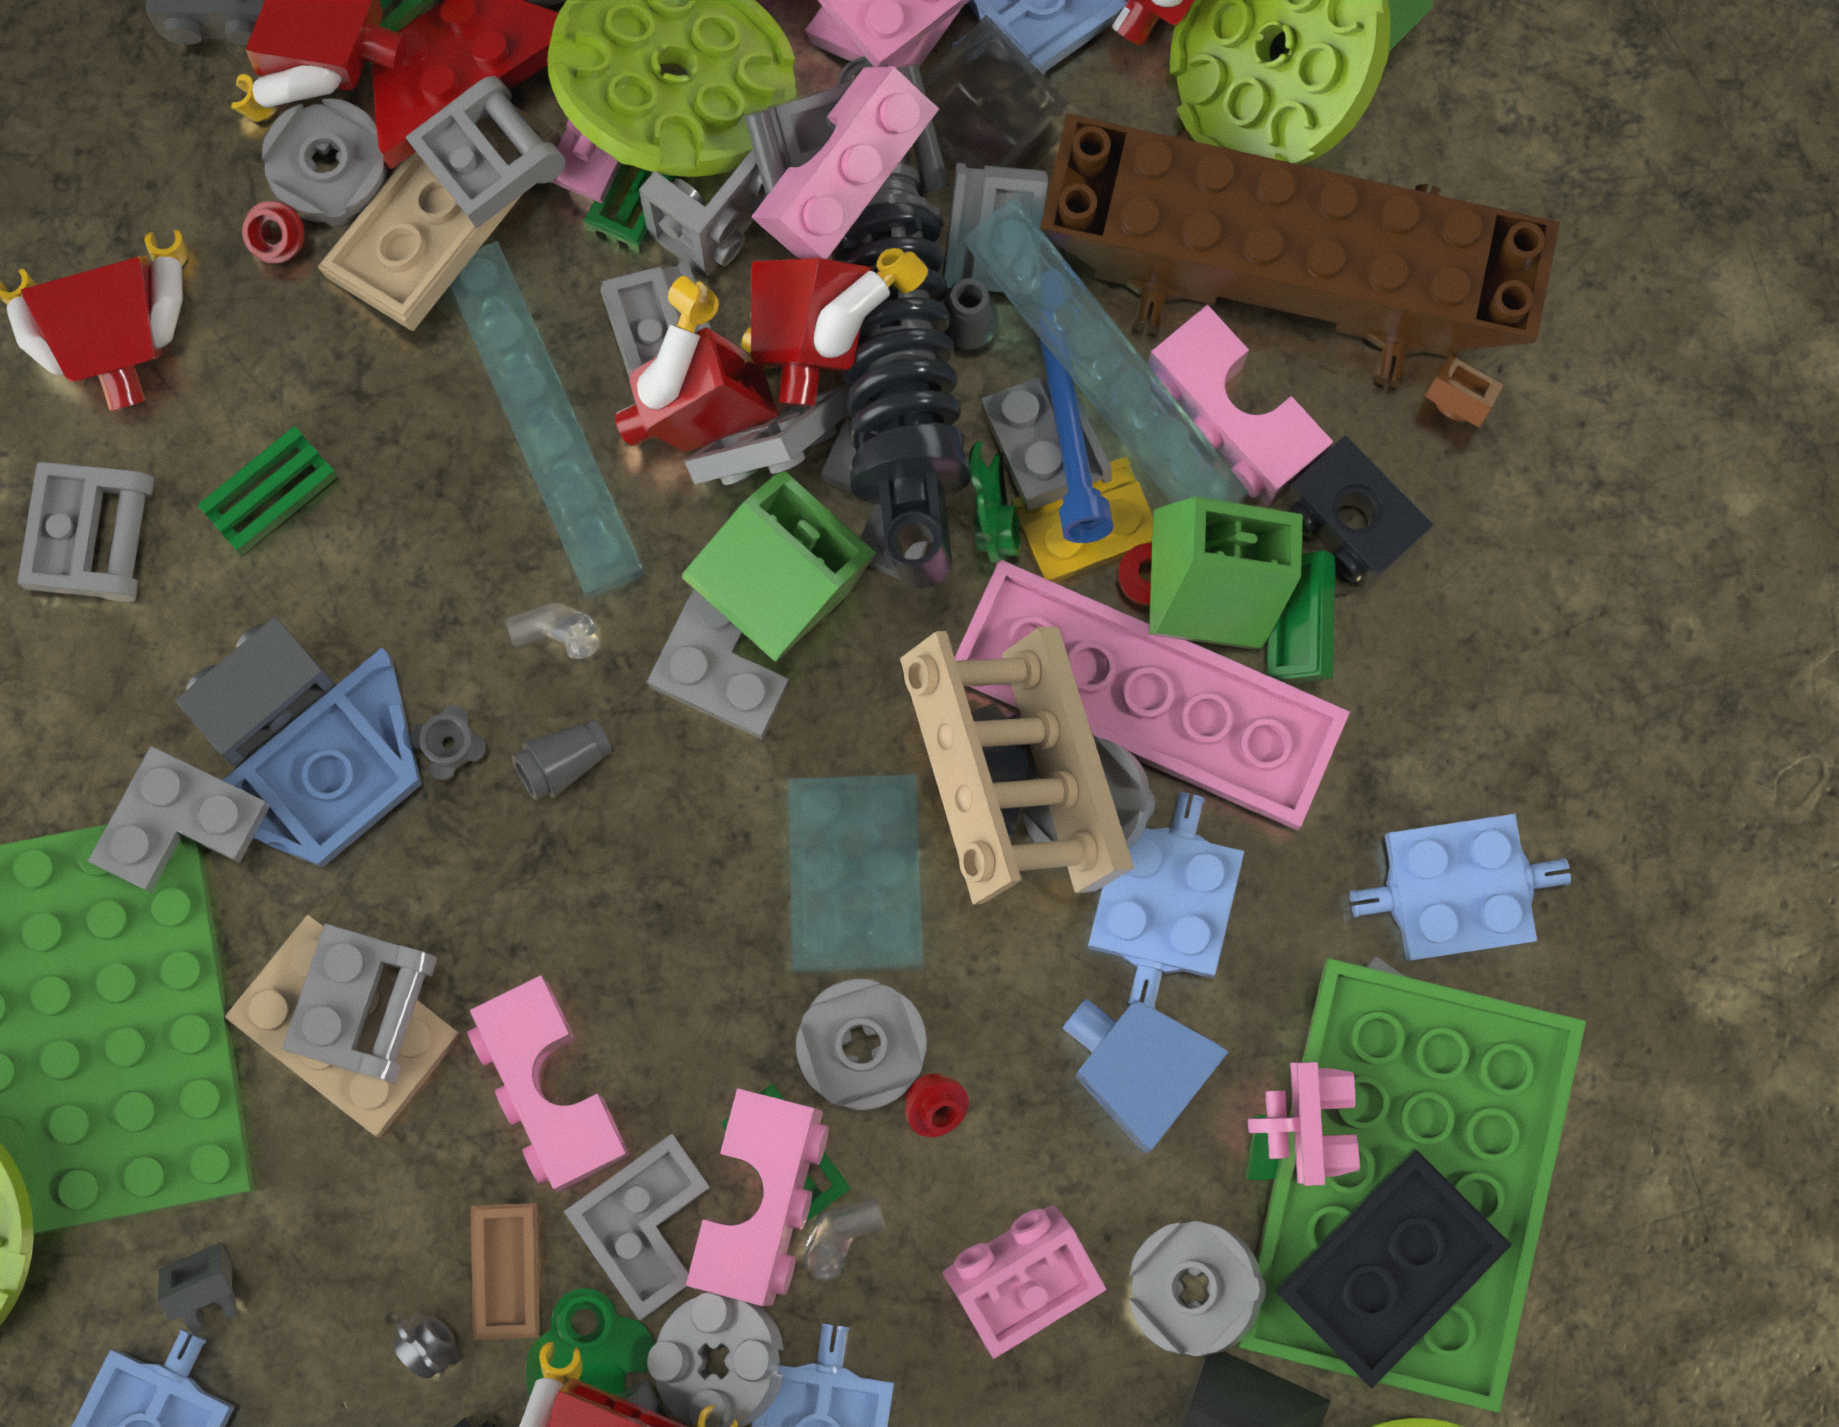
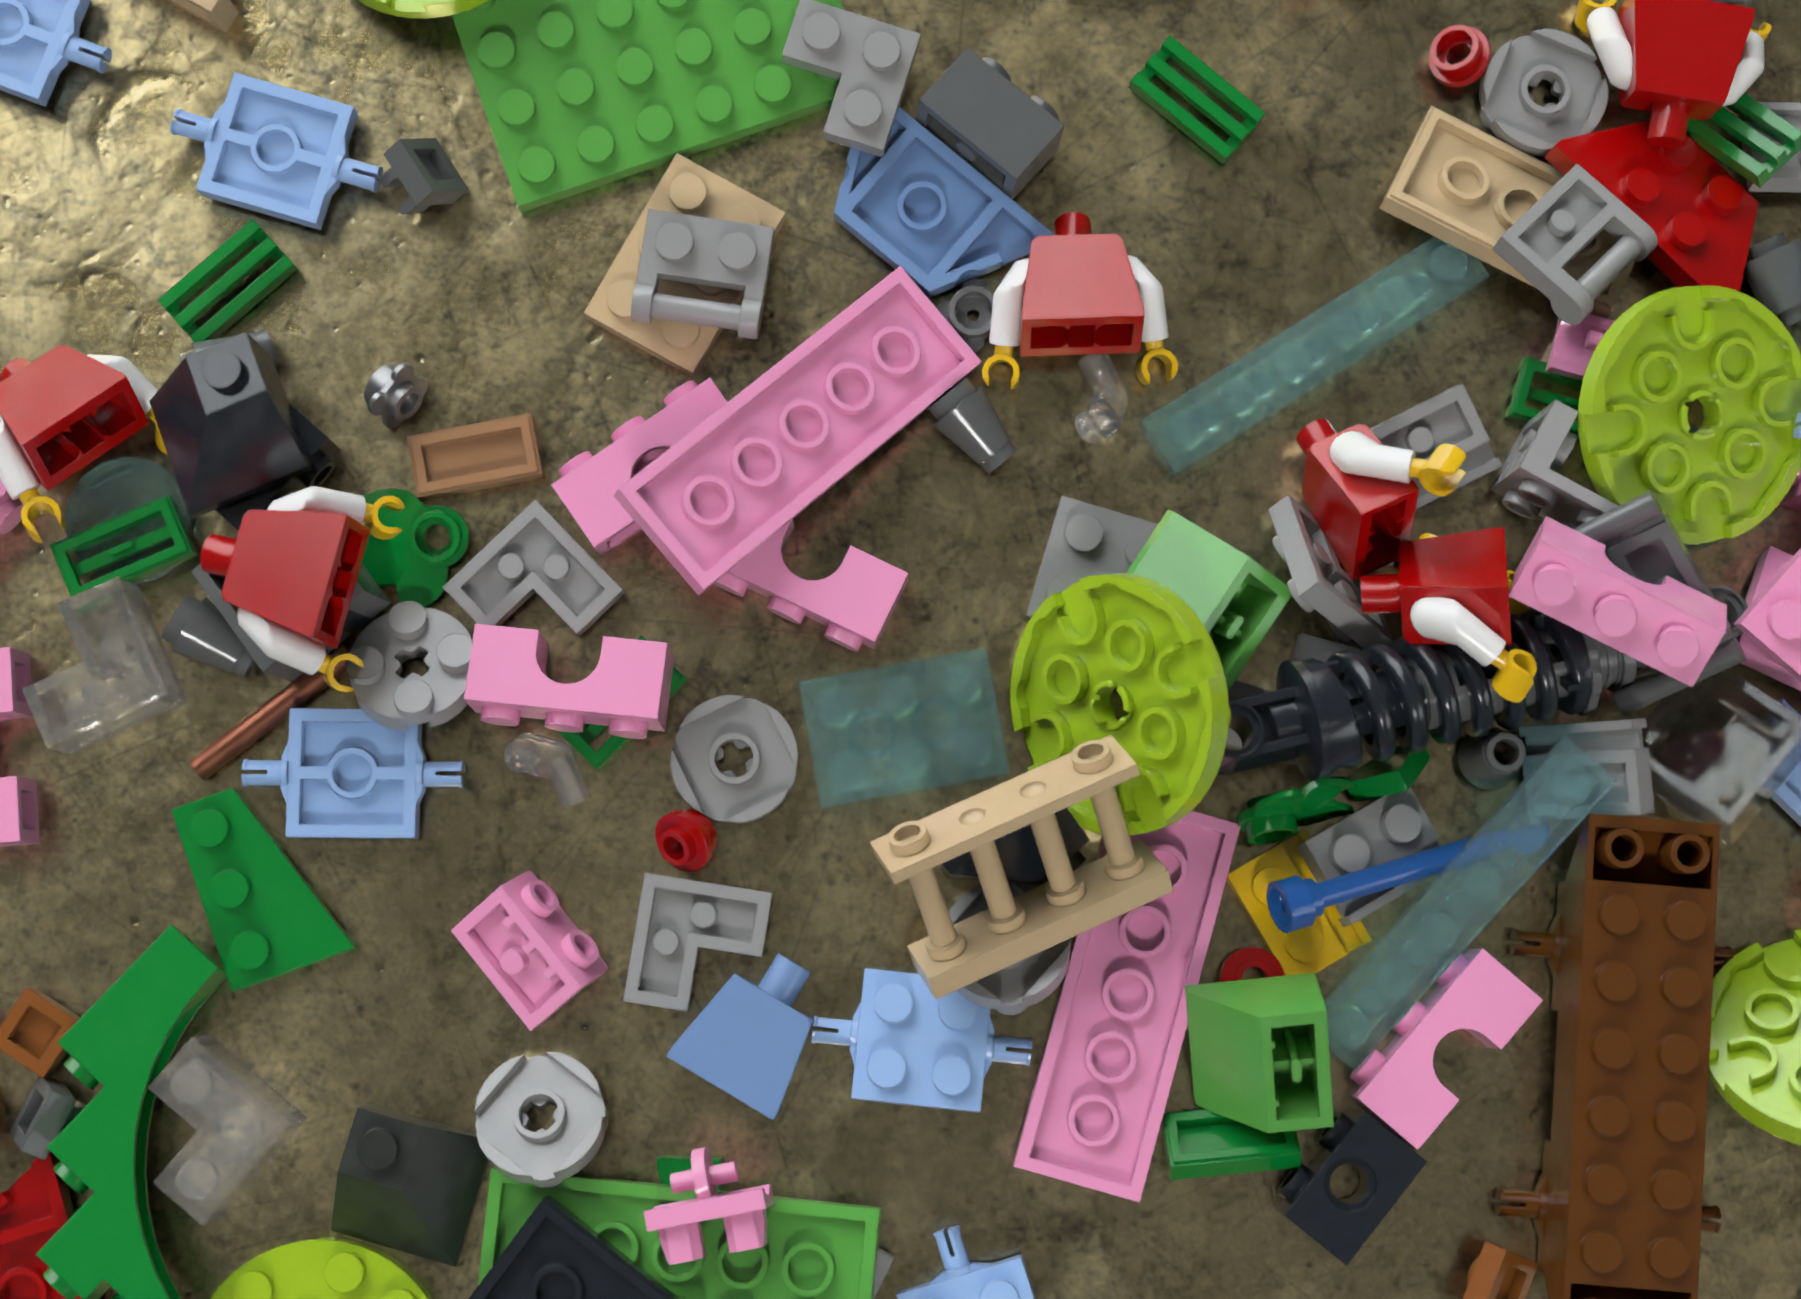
camera: 80 degrees right, 5 degrees up
none -> bright pink plate [614,266,982,596]
none -> light grey plate [623,873,773,1011]
none -> bright pink arch [714,519,908,652]
none -> torso [982,212,1178,390]
none -> lime plate [1010,573,1231,836]
none -> green tile [1347,746,1431,802]

